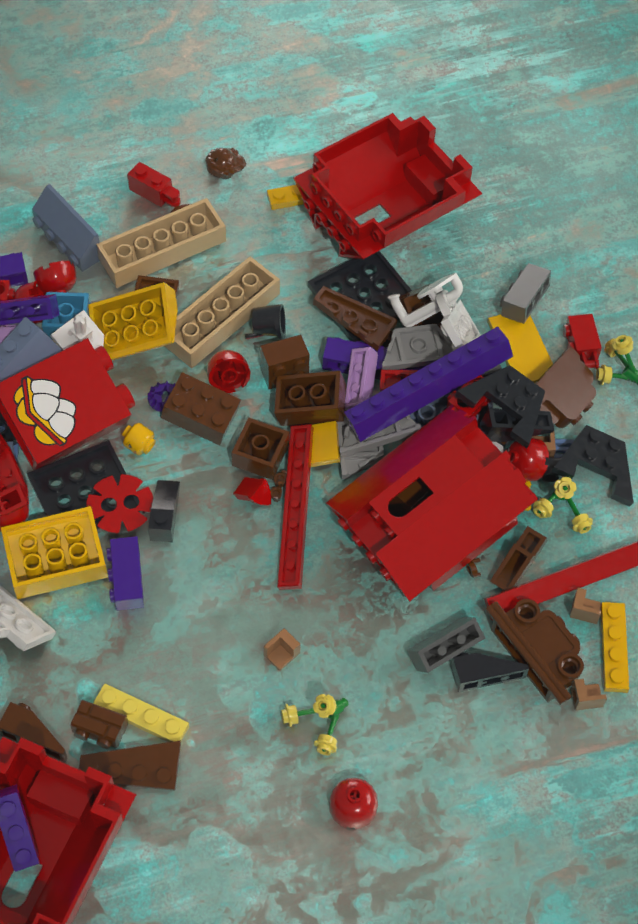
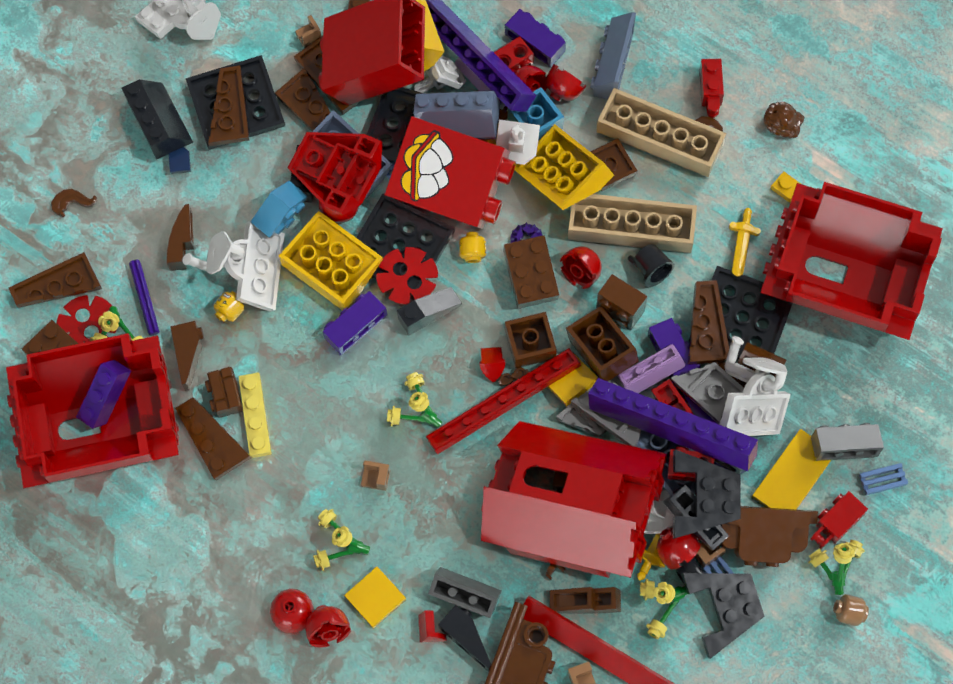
camera: 60 degrees right, 10 degrees up
none -> yellow head [213,291,244,322]
none -> red cylinder [305,605,351,647]
none -> yellow tile [344,566,406,629]
none -> light yellow plant [387,372,442,428]
none -> red tile [418,610,447,642]
none -> yellow sword [729,208,761,276]
none -> medium blue tile [859,463,908,496]

